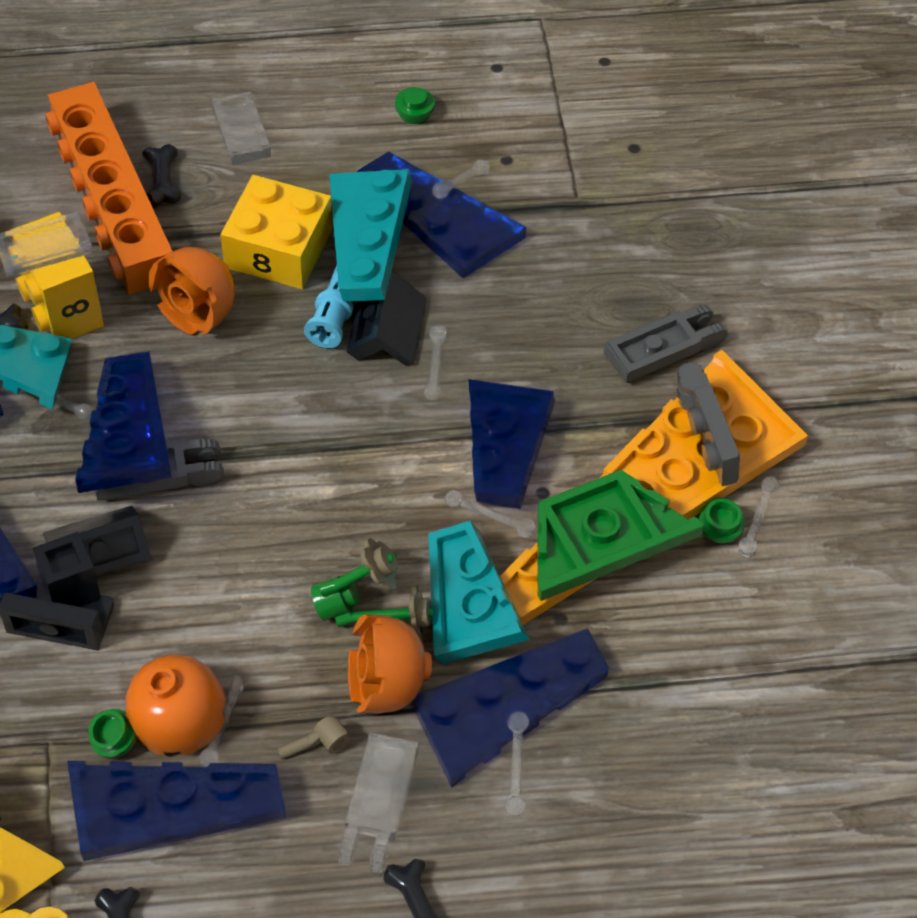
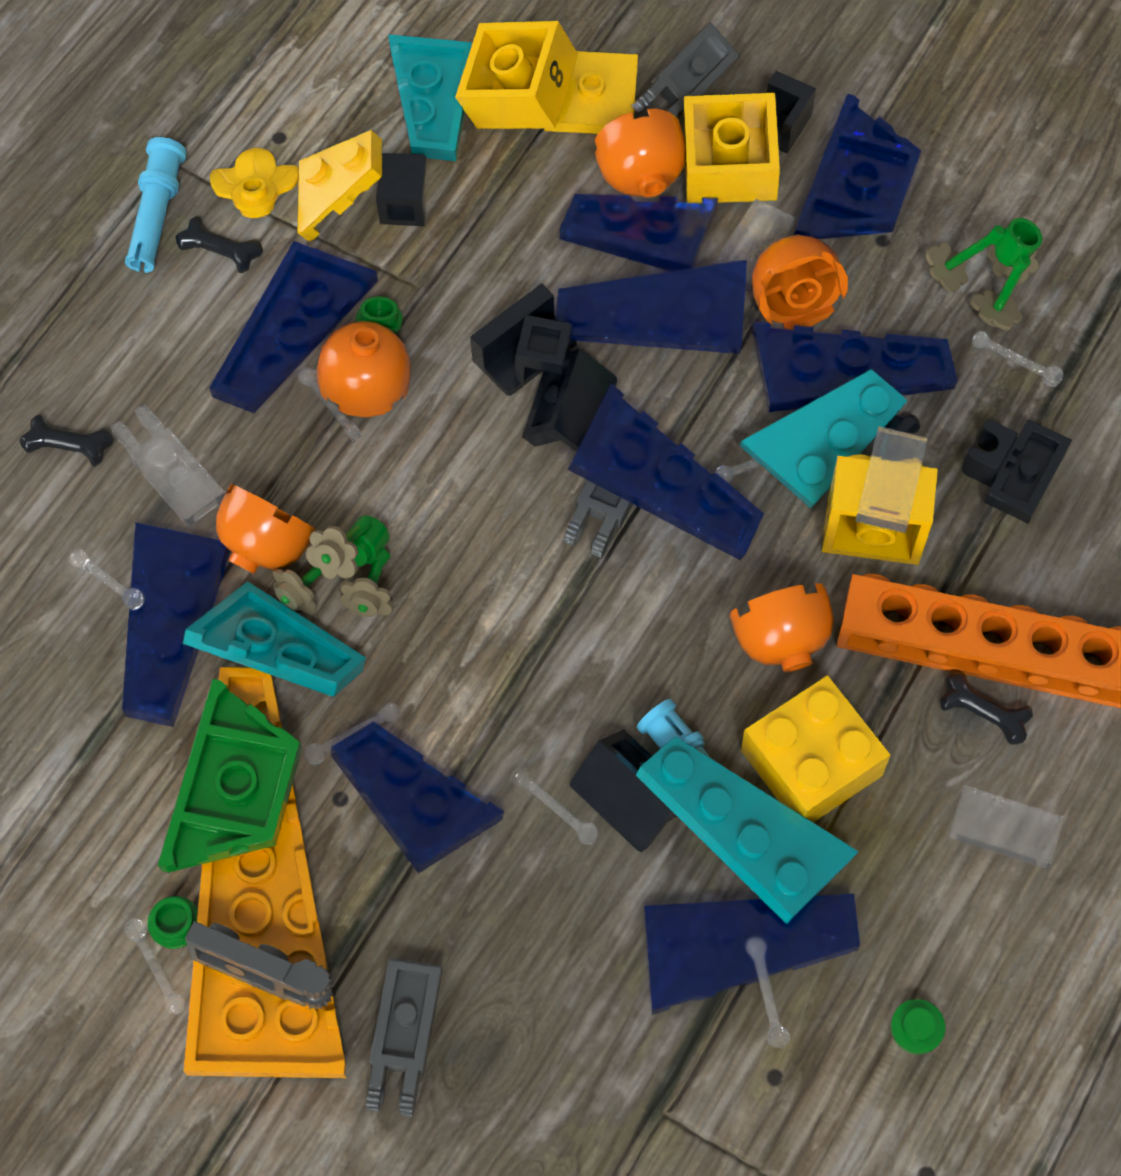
camera: 130 degrees right, 10 degrees up
dark tan hand [277,716,350,759] -> none

